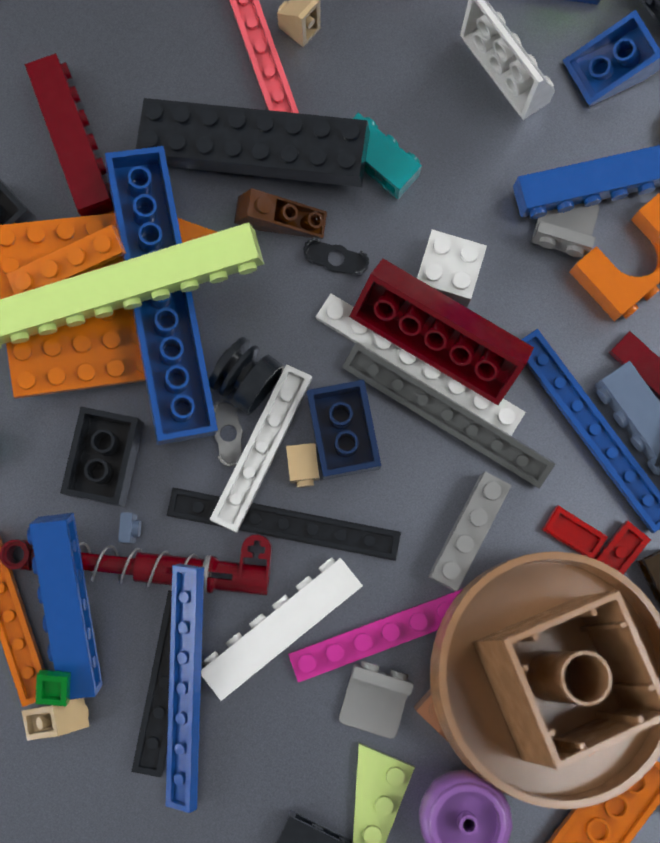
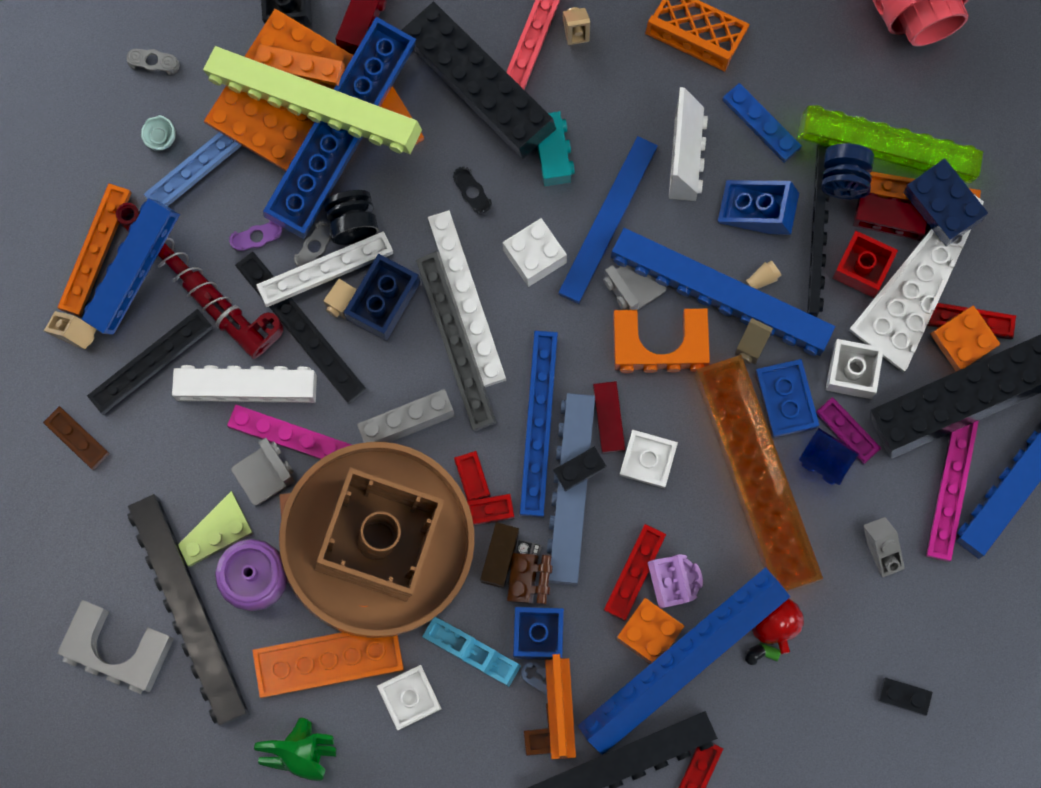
camera: 45 degrees right, 5 degrees down
green plate [36,670,71,706] -> none
black brick [60,406,144,507] -> none
sand blue plate [118,513,141,544] -> none
blue plate [166,564,204,813] -> none
reddish brown slope [234,188,327,239] -> none
dark red brick [349,259,534,405] -> none
none -> reddish brown tile [43,406,110,471]
none -> medium blue plate [144,132,242,207]
none -> medium lavender piece [229,220,283,251]
none -> blue tile [558,136,658,304]

